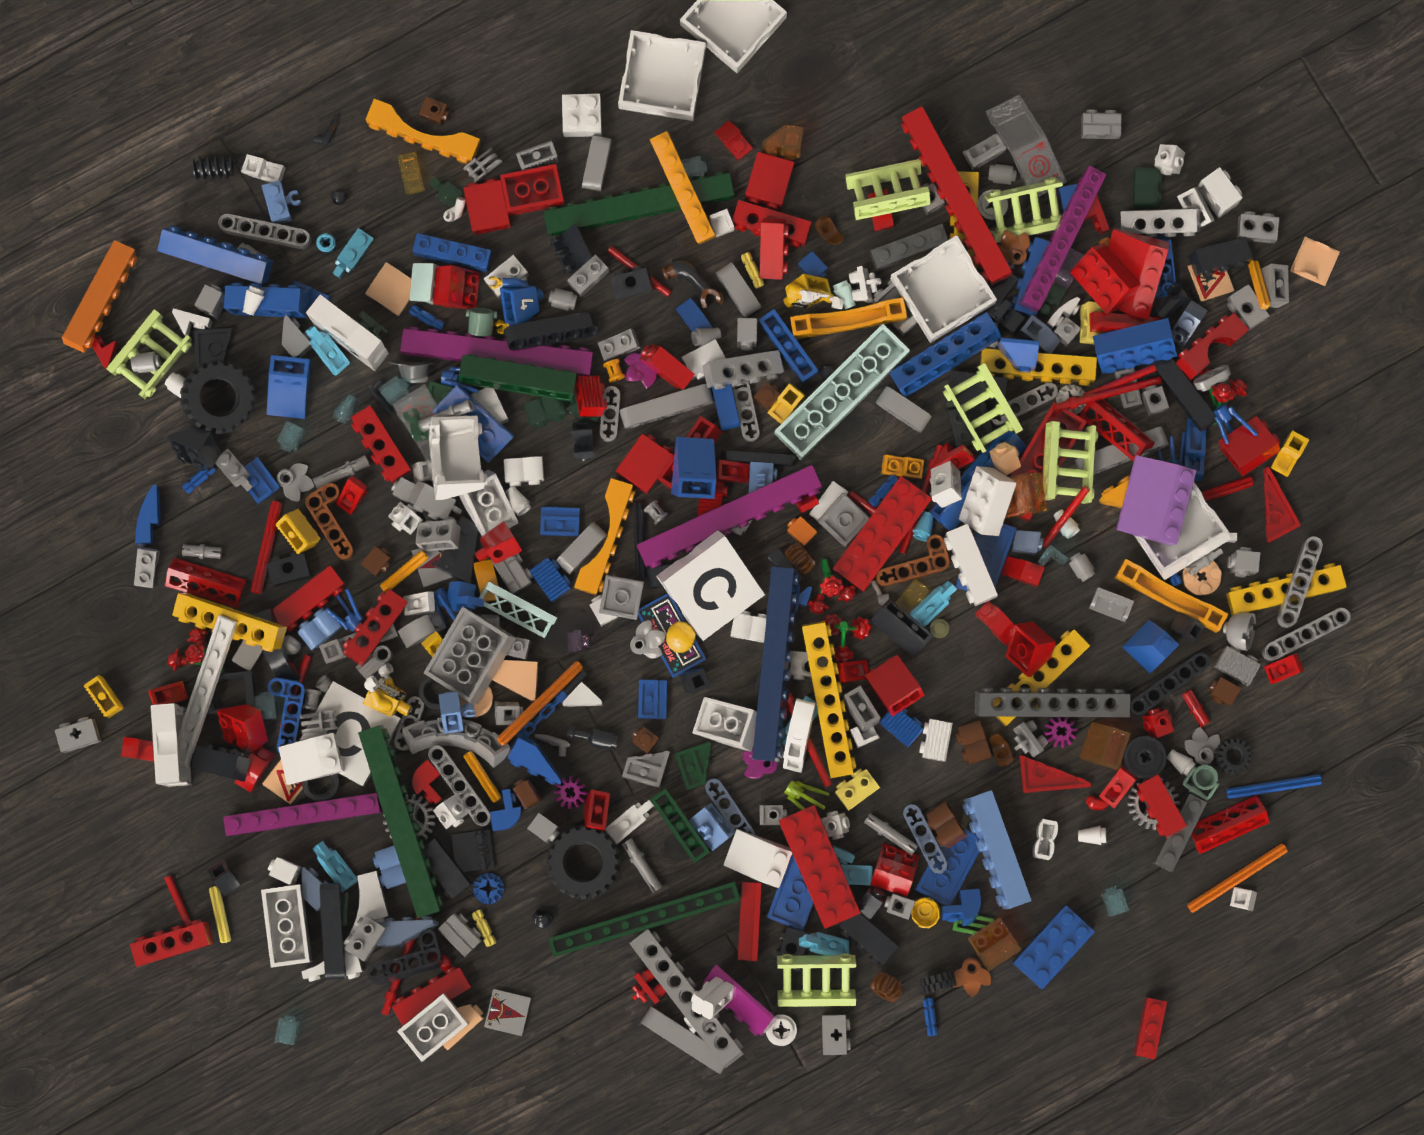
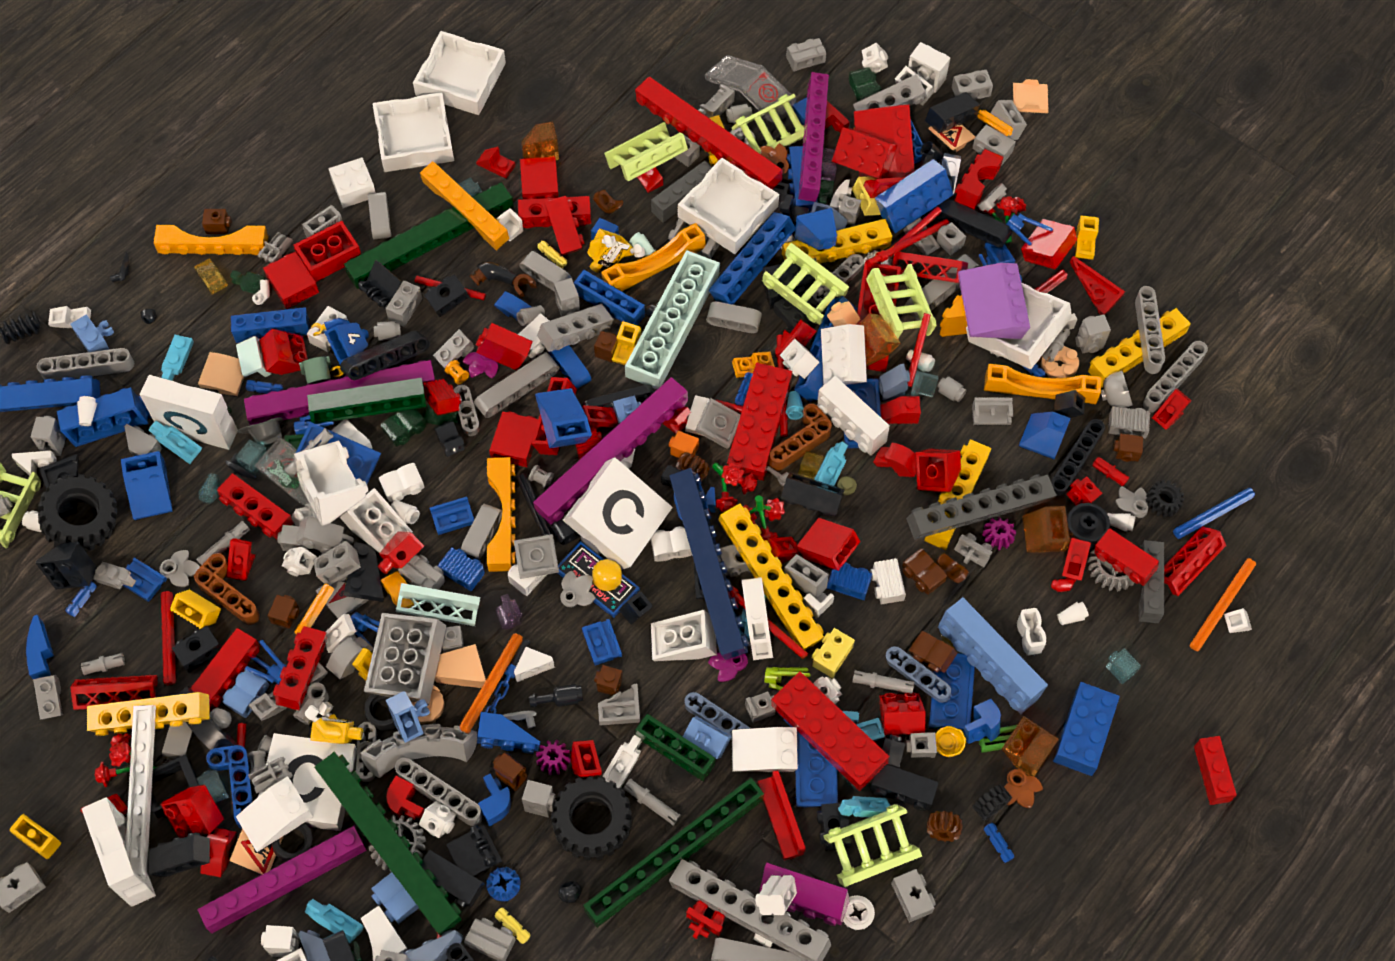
camera: 25 degrees left, 20 degrees down
red slope [121,737,154,761] -> none
clear light blue brick [277,421,306,452] -> none
medium azure cone [316,233,335,253] -> none
blue brick [448,581,485,612] -> none
light orange axle [463,751,502,803] -> none
light grey brick [495,701,523,725] -> none
dark green wing [675,742,711,790] -> none
light grey beam [731,369,759,442] -> none
white hips [849,266,882,303] -> none
red wing [1019,756,1091,793] -> none
sand green piece [1183,765,1220,800] -> none

